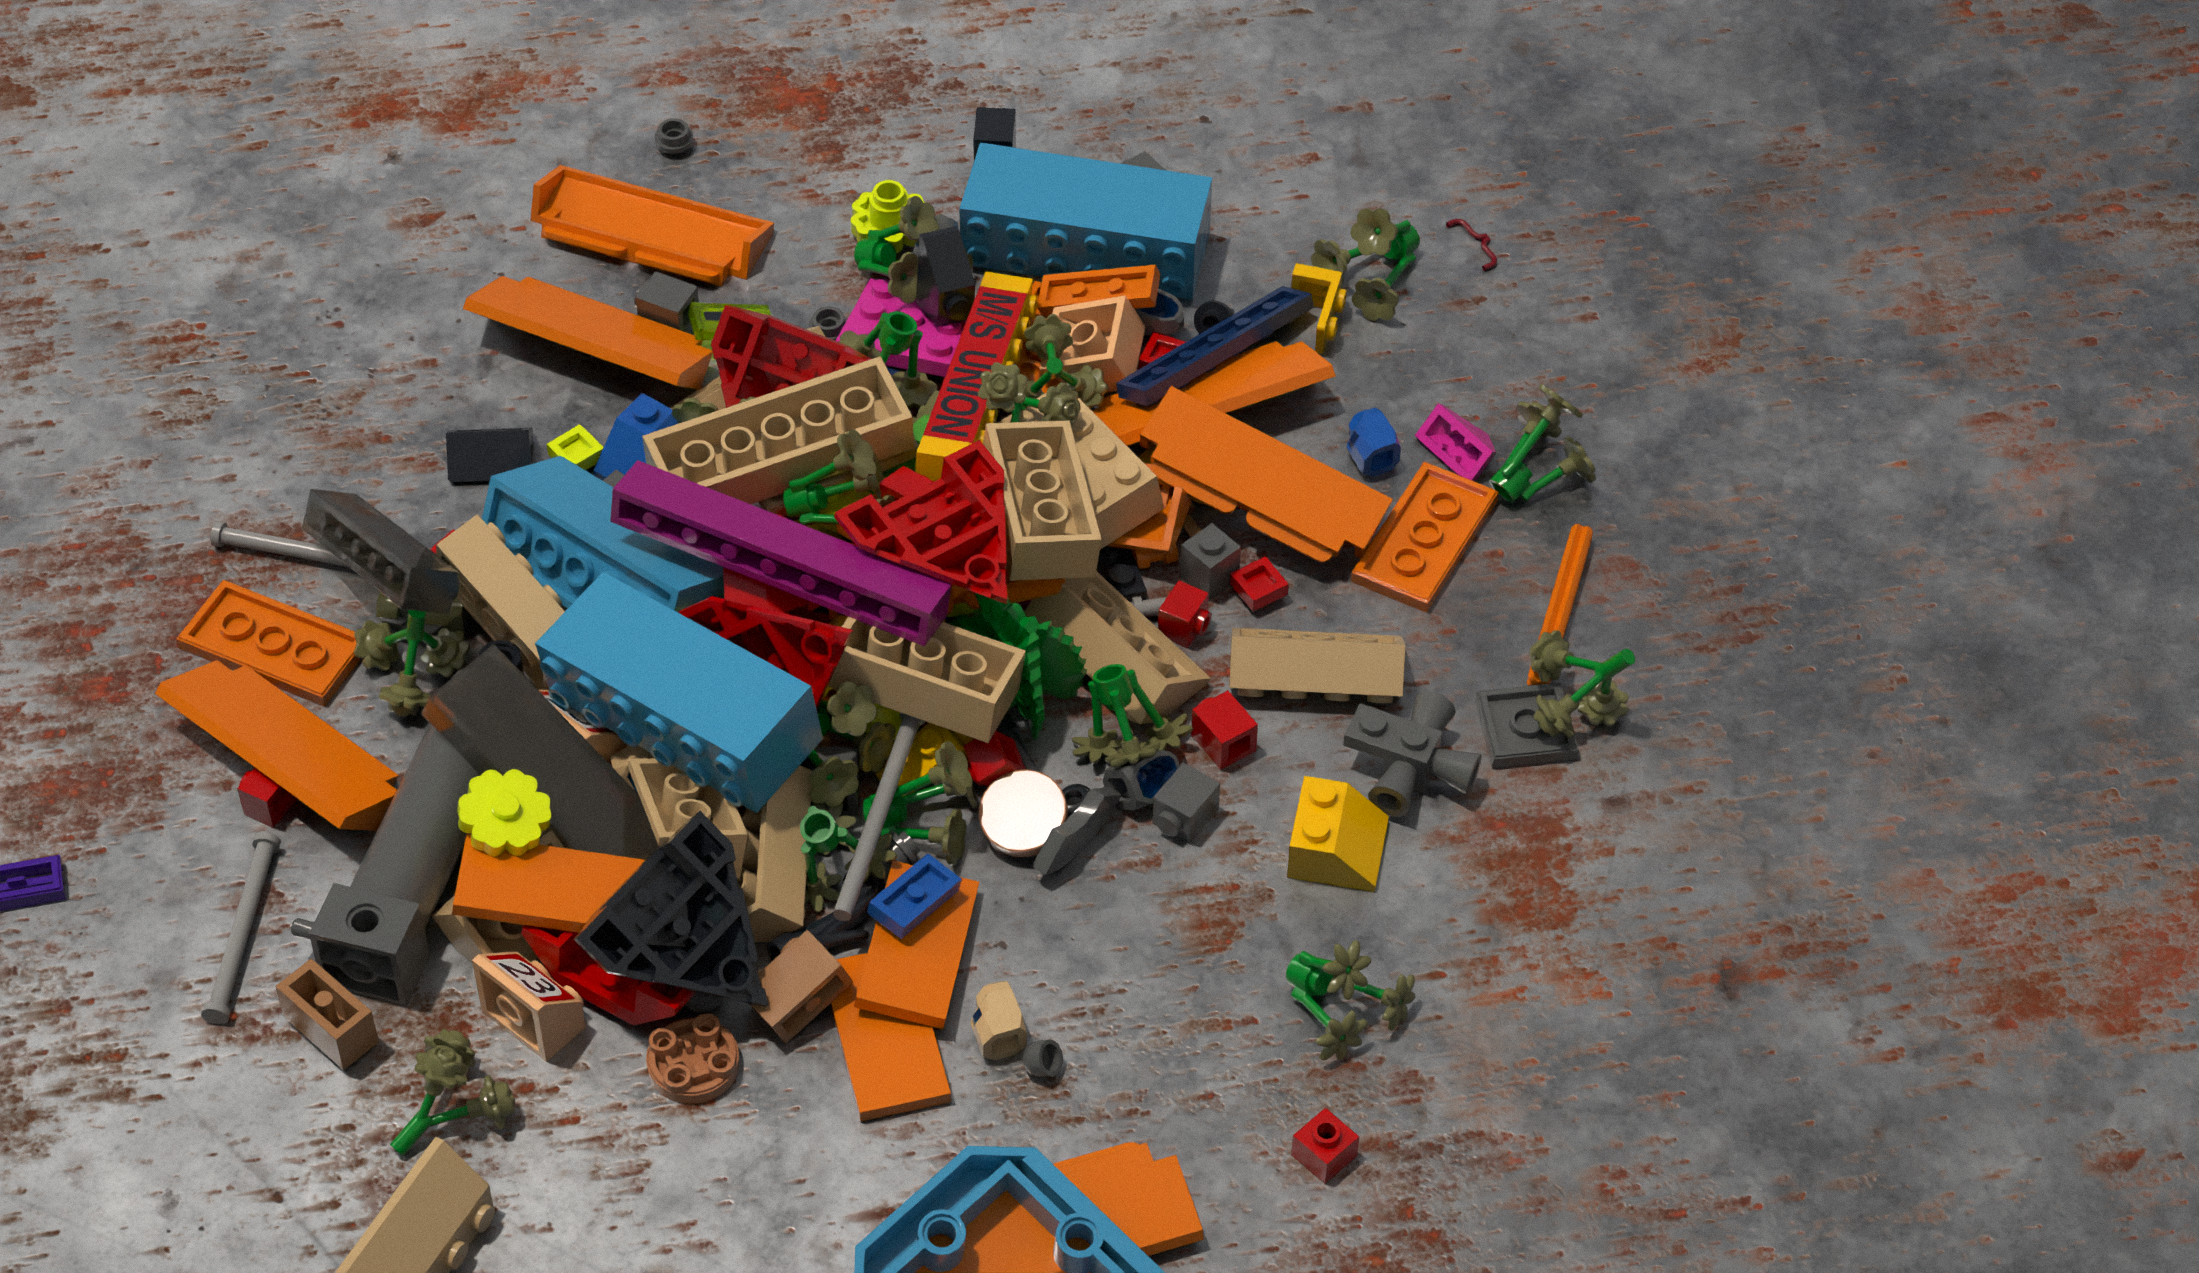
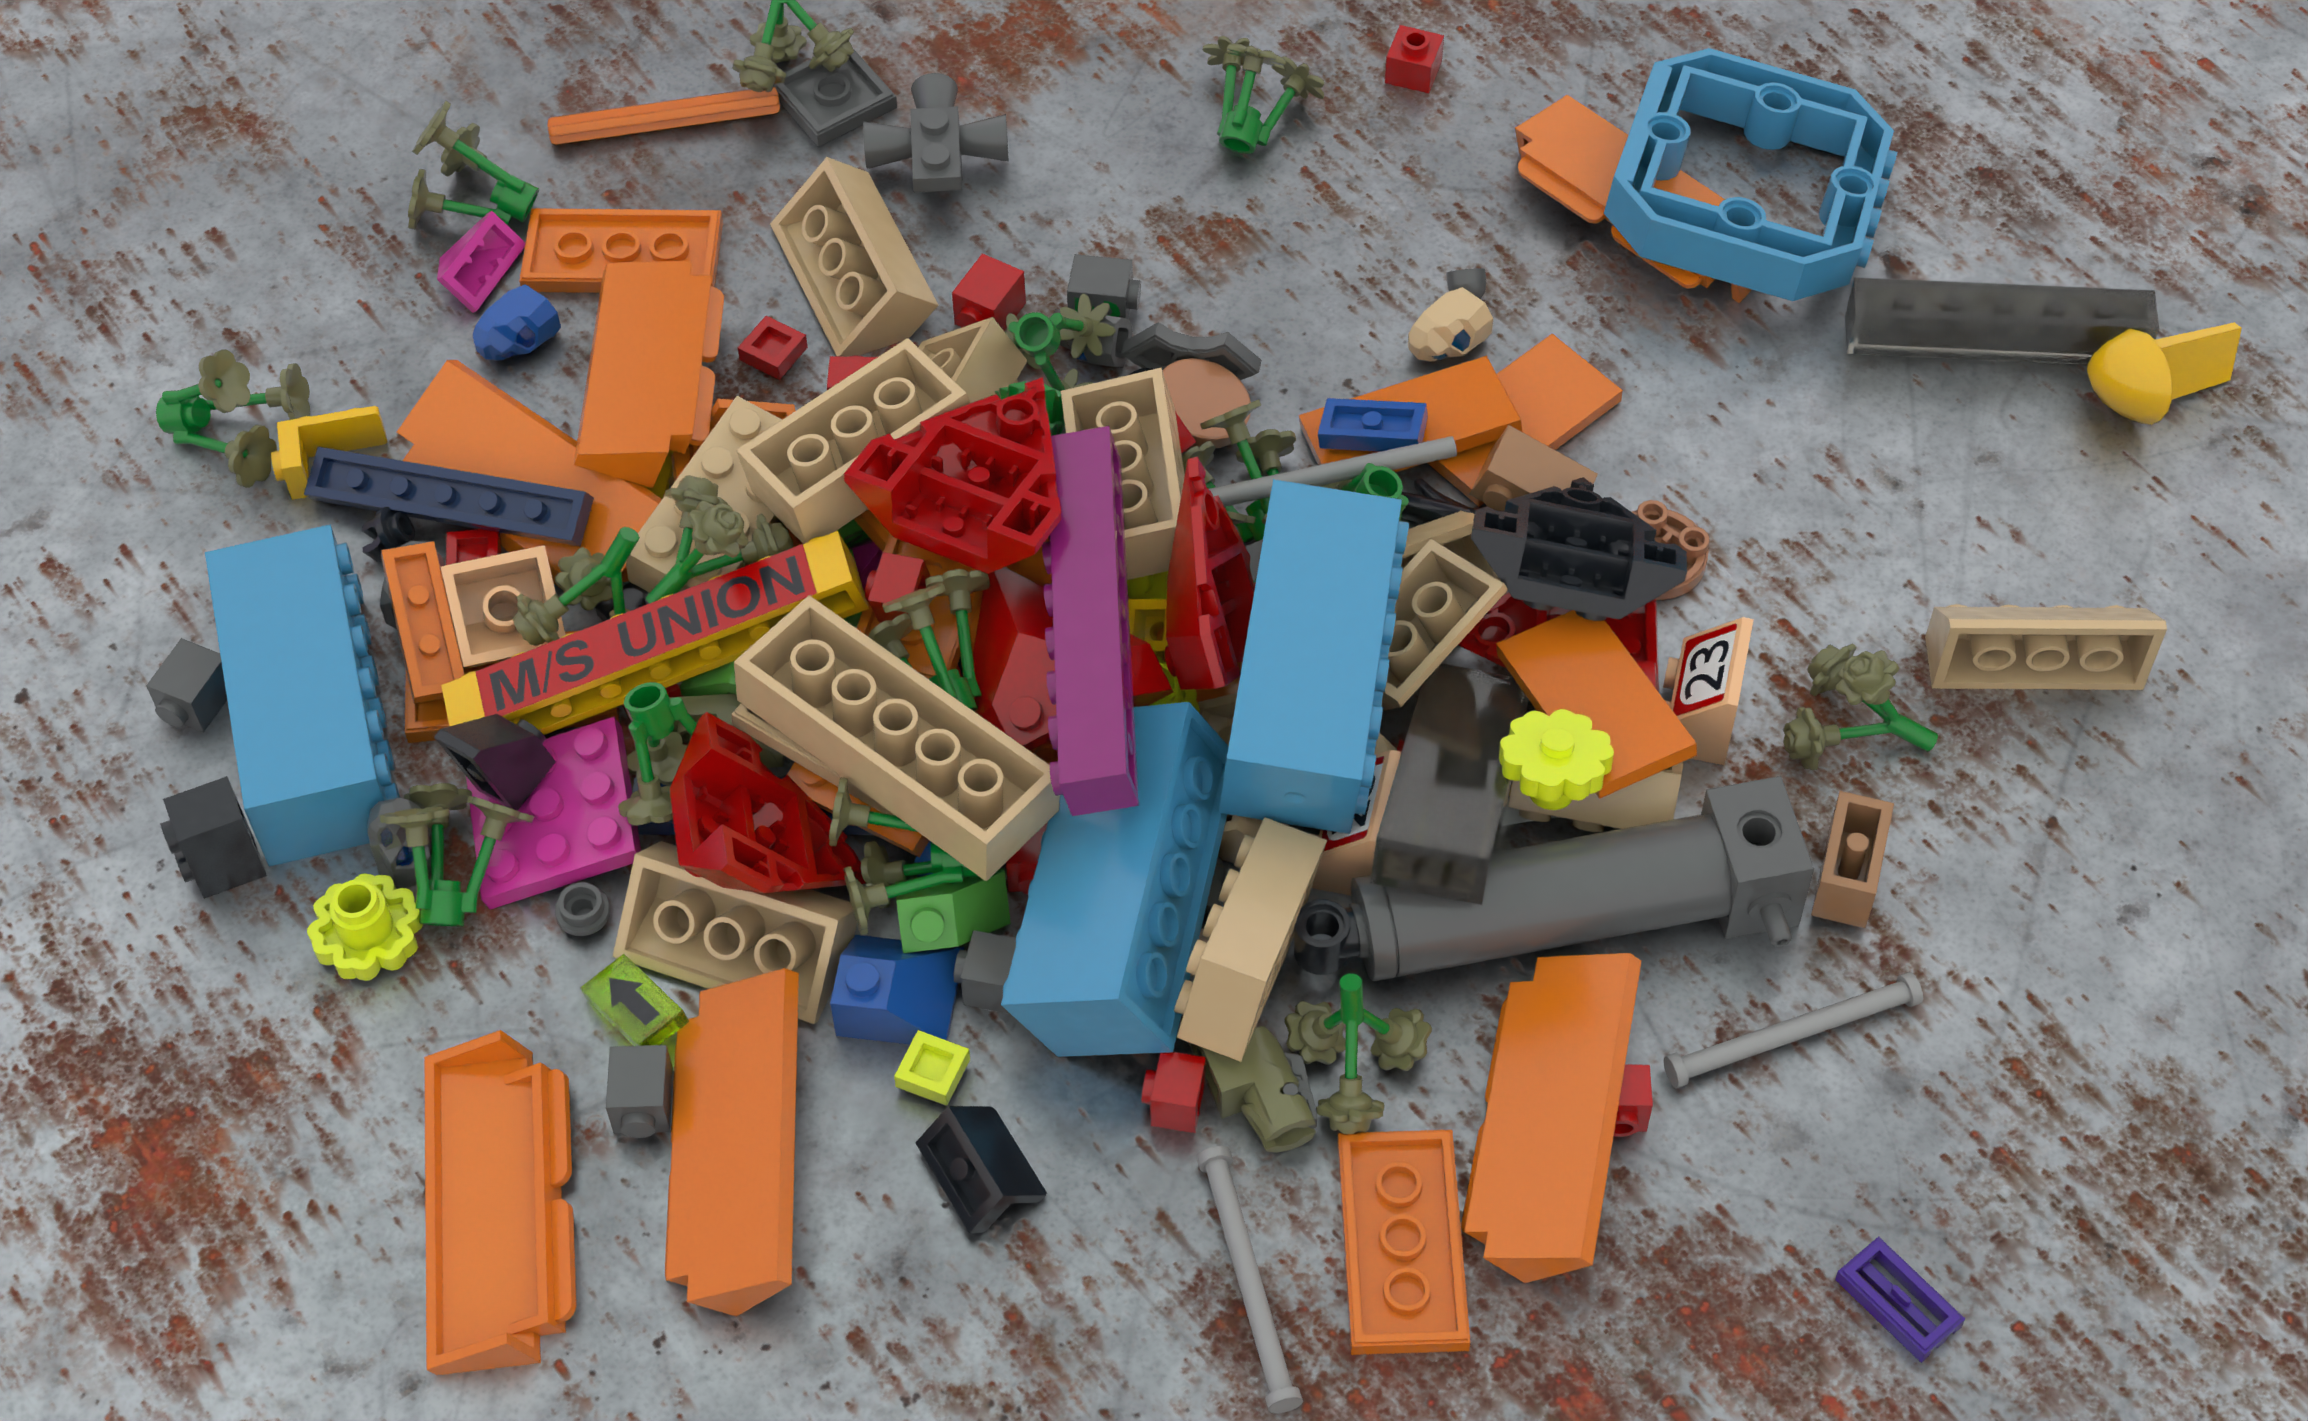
camera: 115 degrees left, 5 degrees up
clear smoke brick [302,489,459,614] -> none
dark grey plate [655,118,694,154] -> none
dark grey brick [1180,523,1241,601] -> none
yellow slope [1287,776,1389,892] -> none
dark red piece [1446,219,1497,271] -> none

